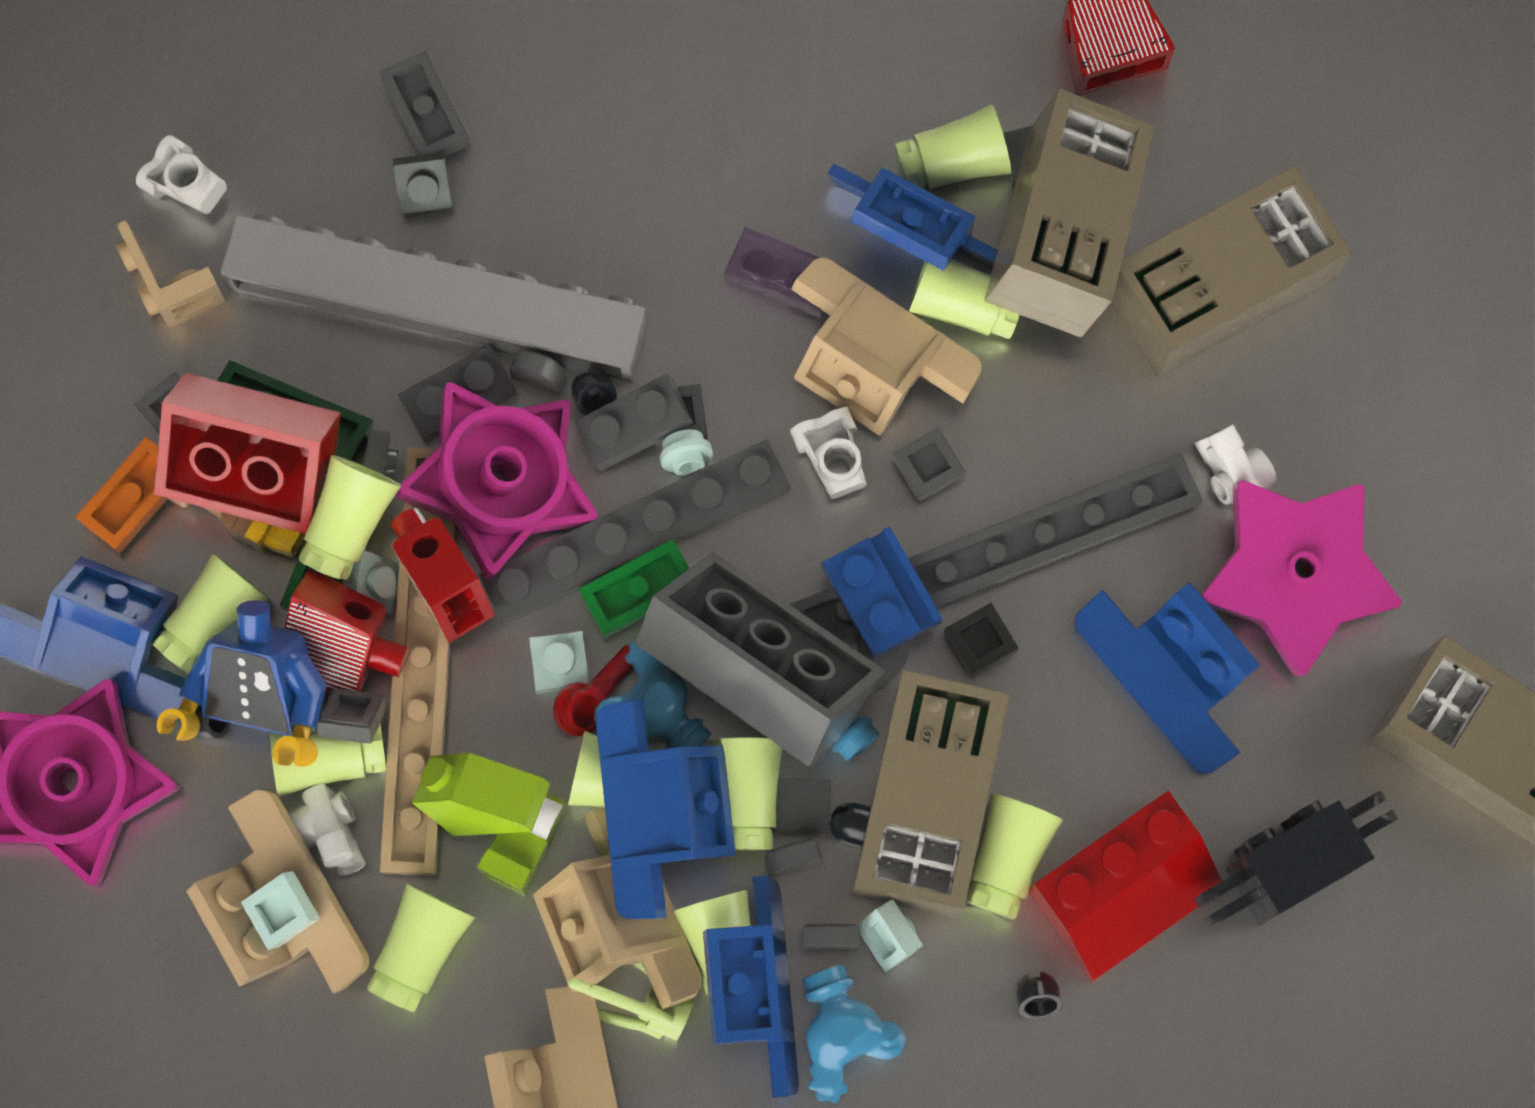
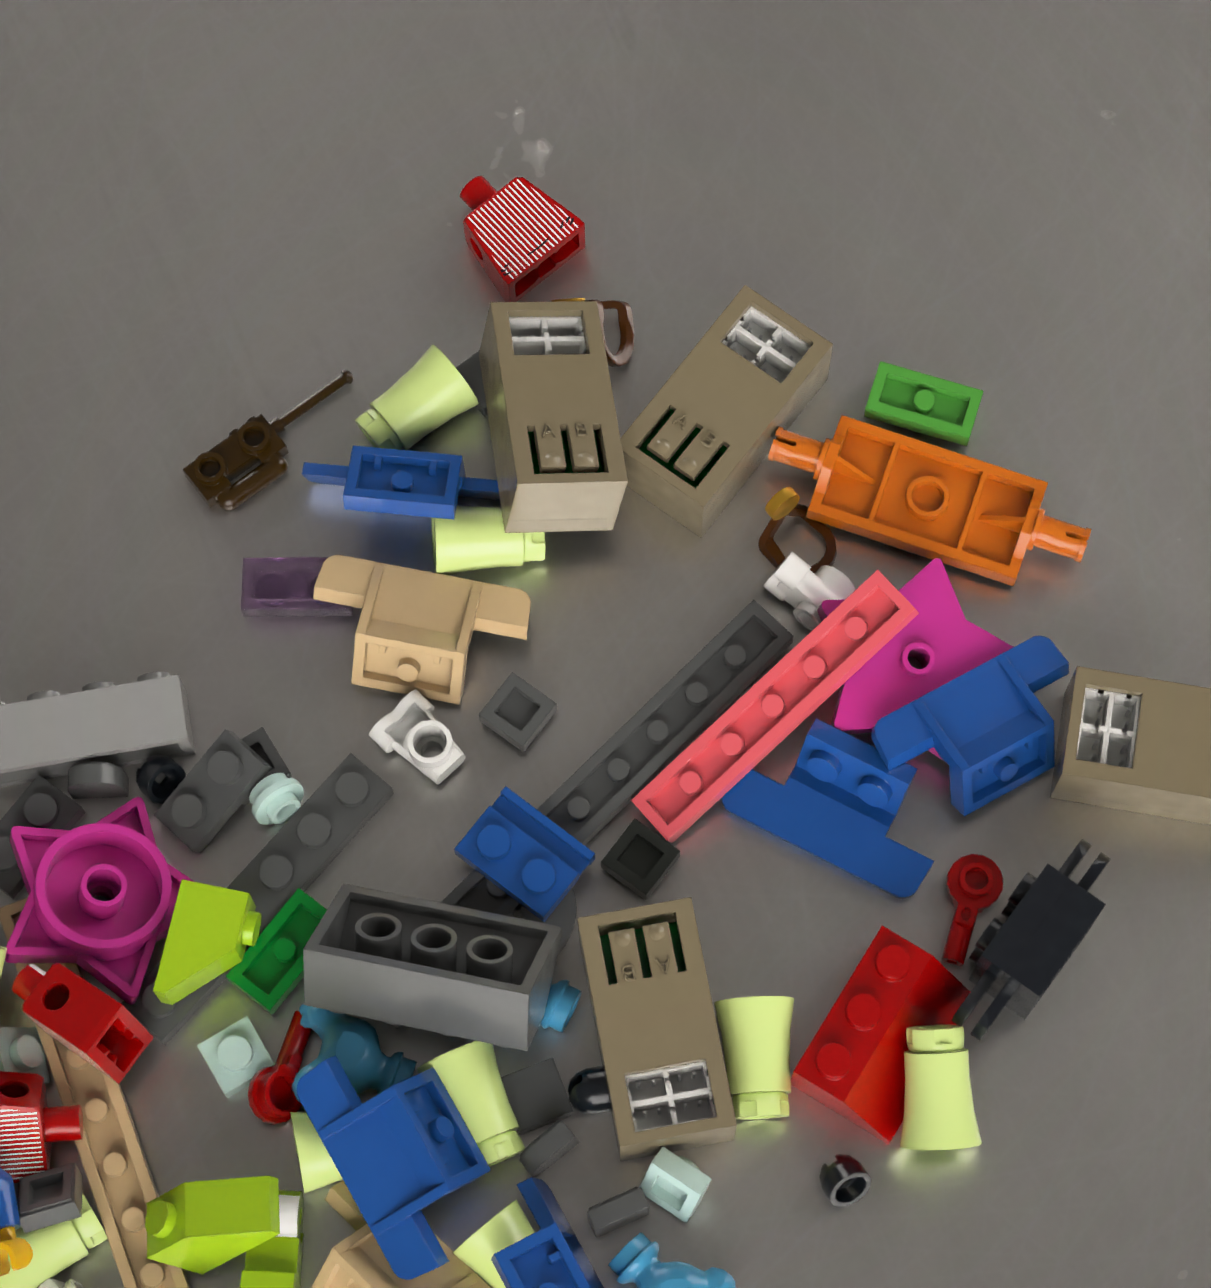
camera: 20 degrees left, 5 degrees down
none -> lime slope [153,879,262,1005]
none -> dark brown piece [183,370,353,511]
none -> reddish brown piece [551,298,635,367]
none -> coral plate [631,569,919,843]
none -> reddish brown piece [758,487,837,574]
none -> orange plate [768,415,1091,586]
none -> bright green plate [864,361,984,446]
none -> blue plate [871,636,1069,817]
none -> yellowish green plant [900,1024,982,1150]
none -> red plate [941,854,1003,966]

